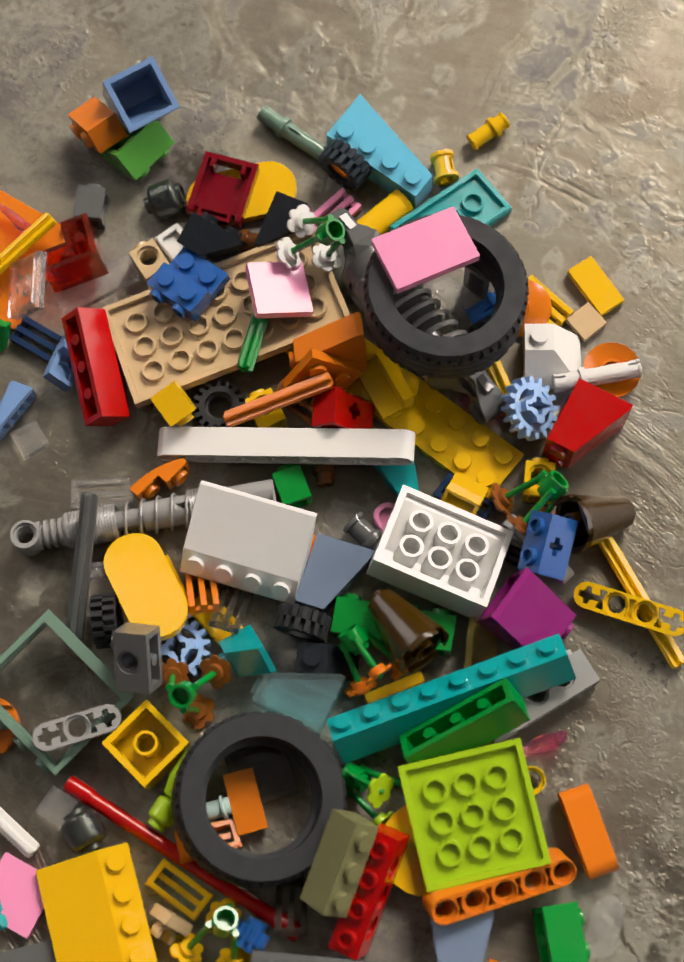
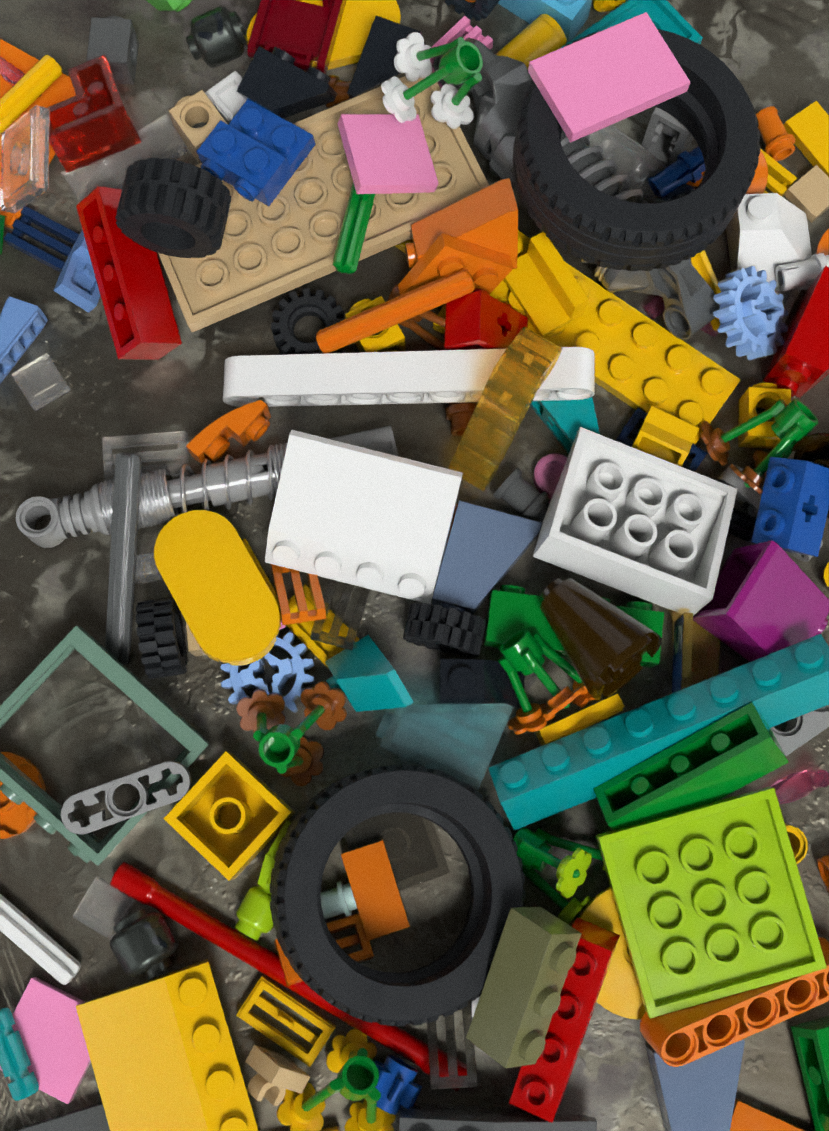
camera: 10 degrees left, 5 degrees up
dark grey brick [111,622,163,694] -> none
yellow brick [150,380,196,427] -> none
green brick [272,463,313,508] -> none
none -> black tyre [115,158,231,258]
none -> clear yellow beam [448,327,563,492]
none -> orange pin [756,106,796,161]

